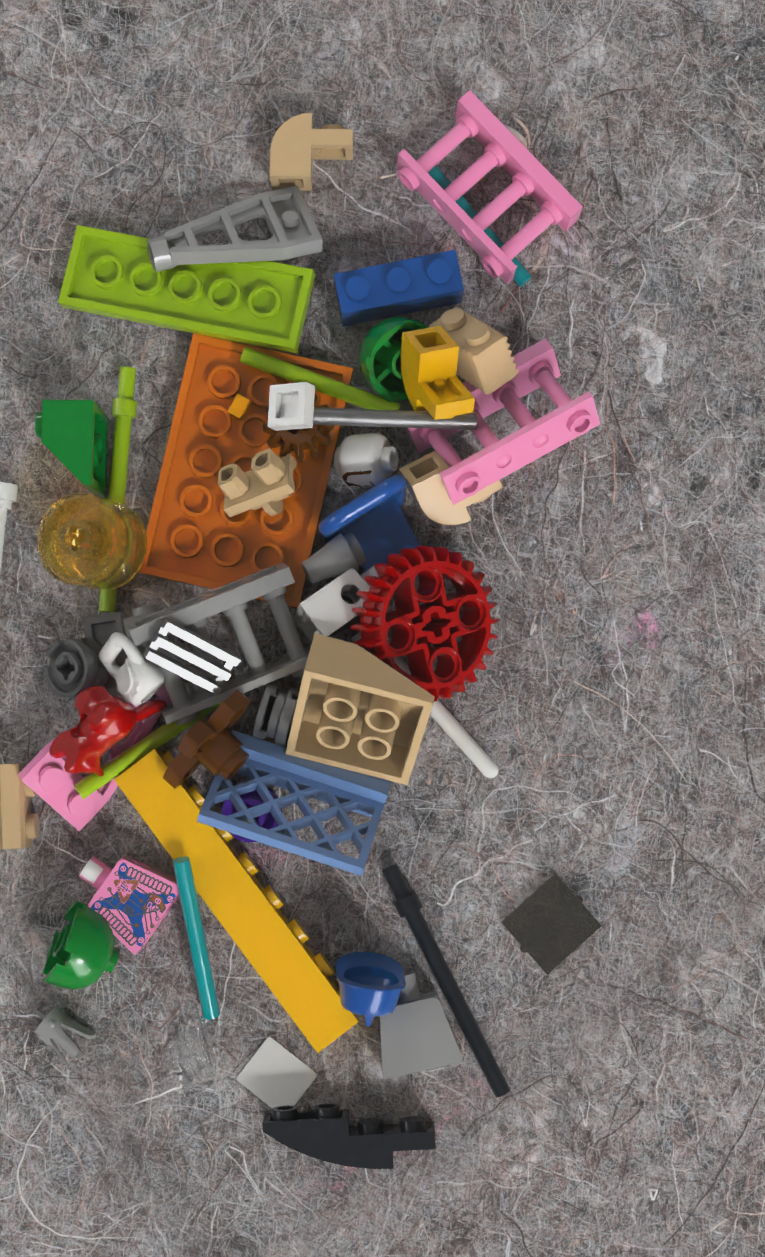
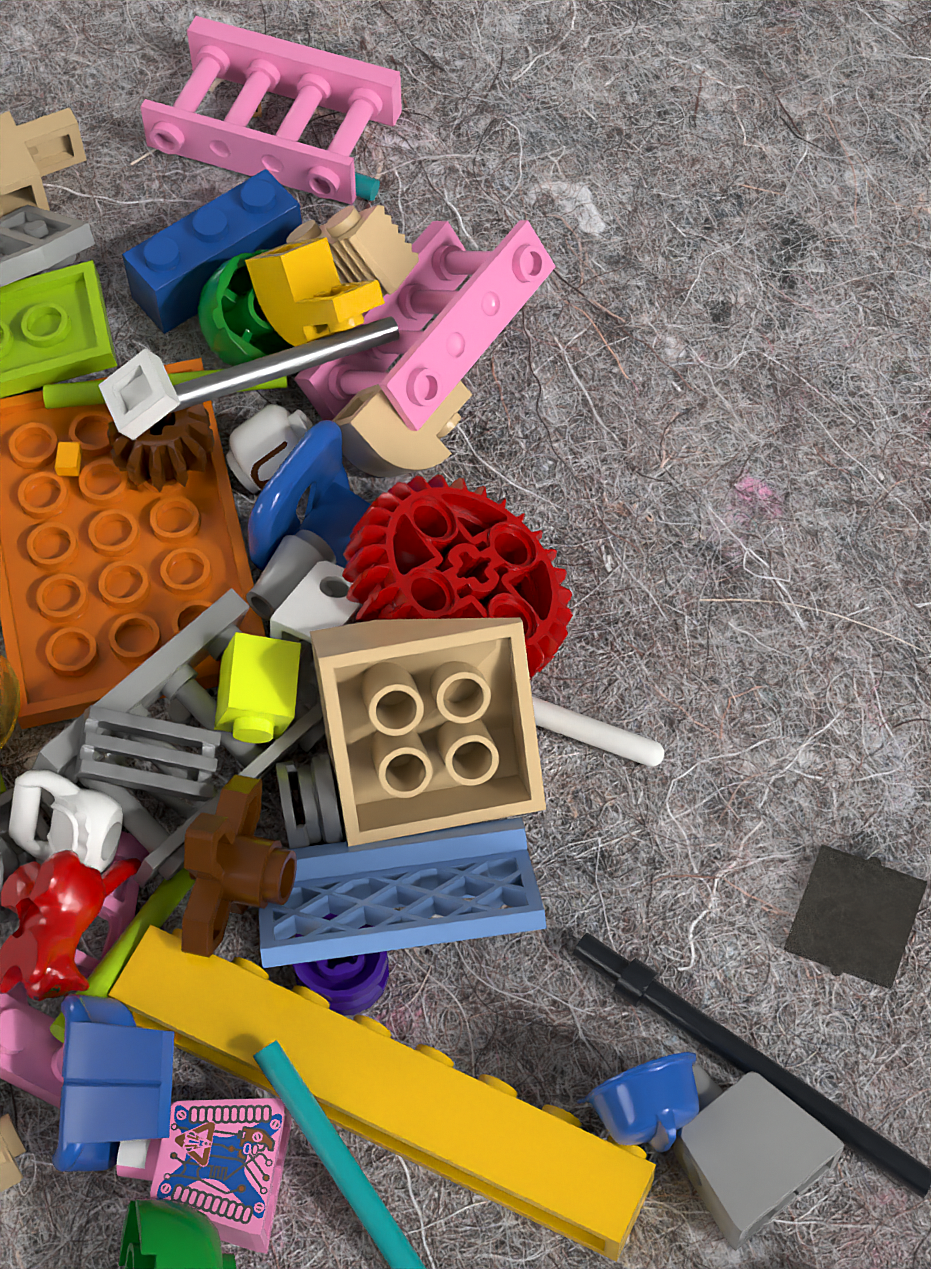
camera: 25 degrees left, 25 degrees down
tan hips [218,448,297,517] -> none
none -> blue piece [52,994,174,1172]
none -> neon yellow brick [214,632,301,743]

